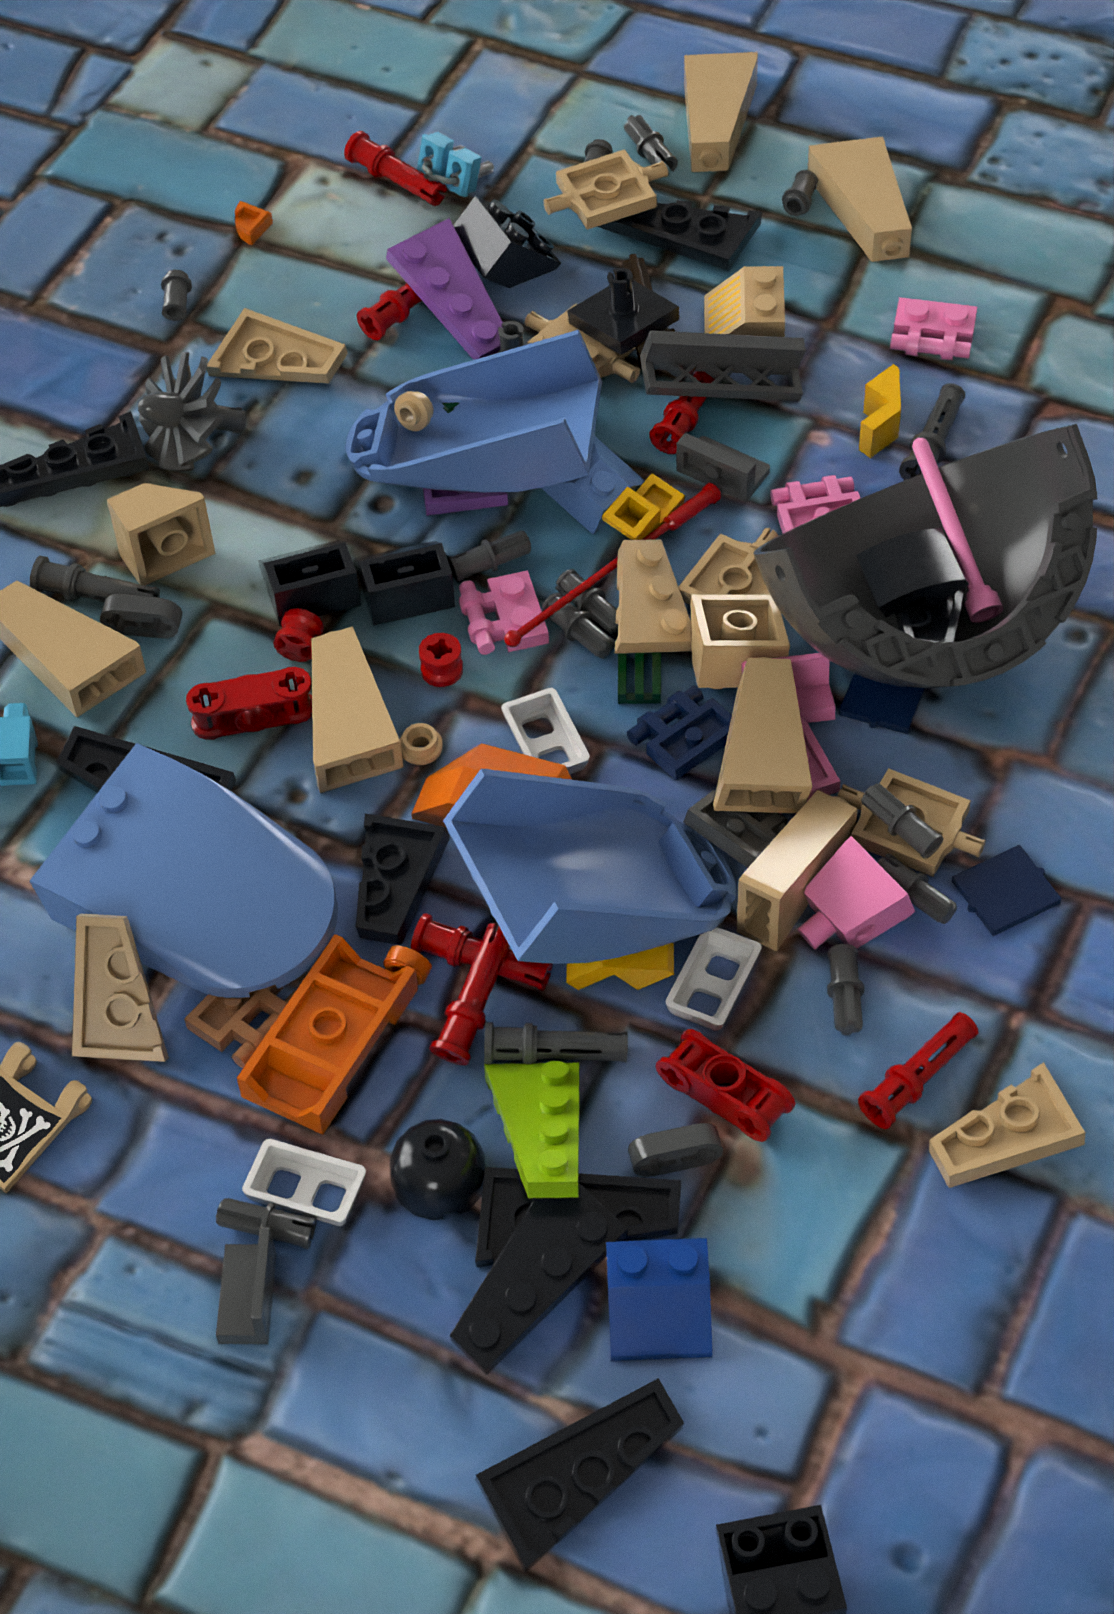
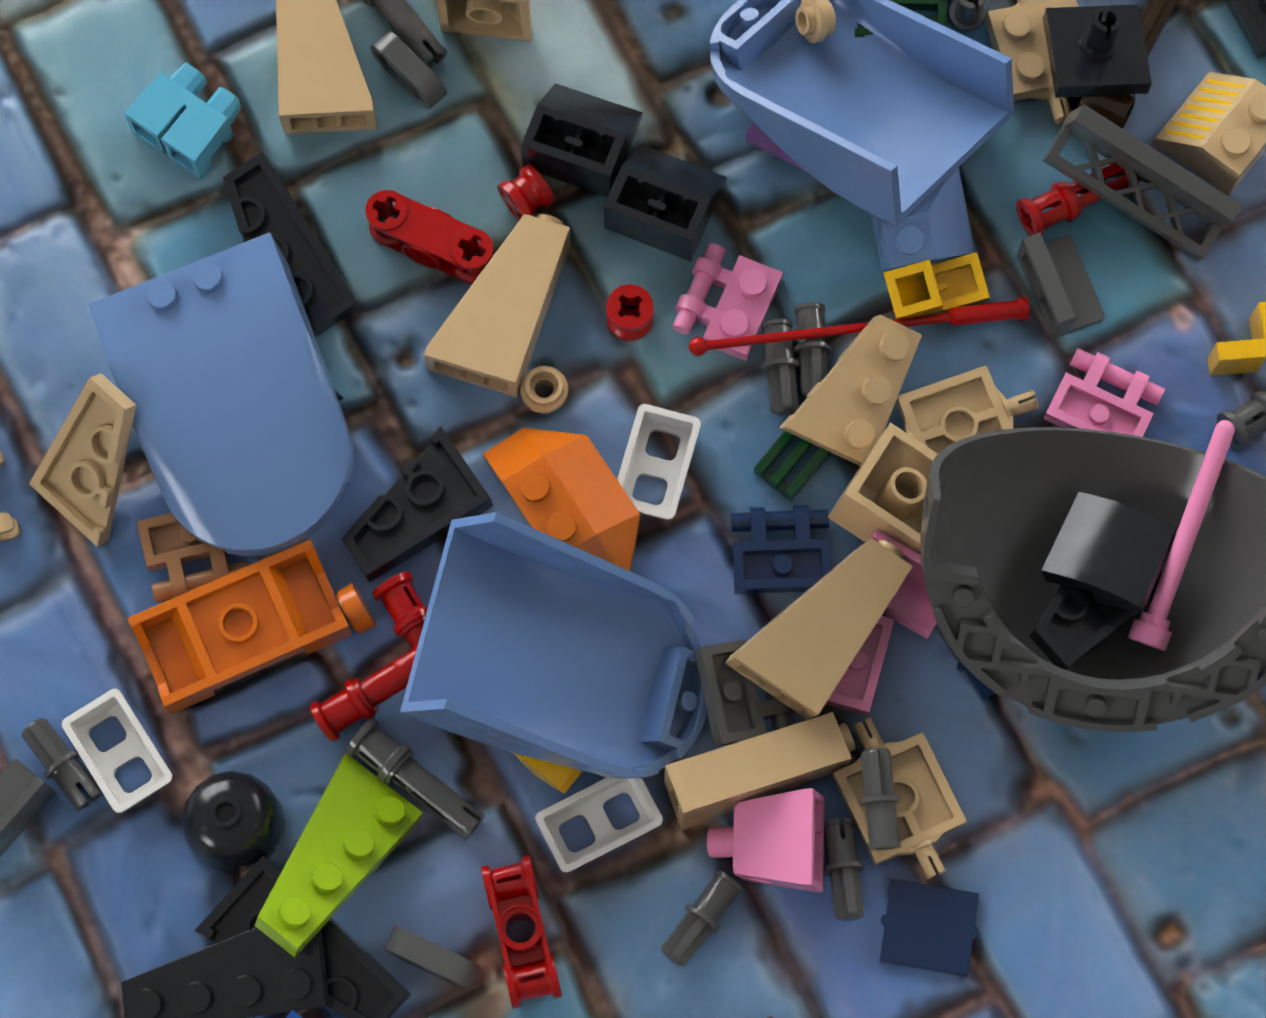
camera: 35 degrees right, 20 degrees up
dark grey axle [448,530,532,582] -> none

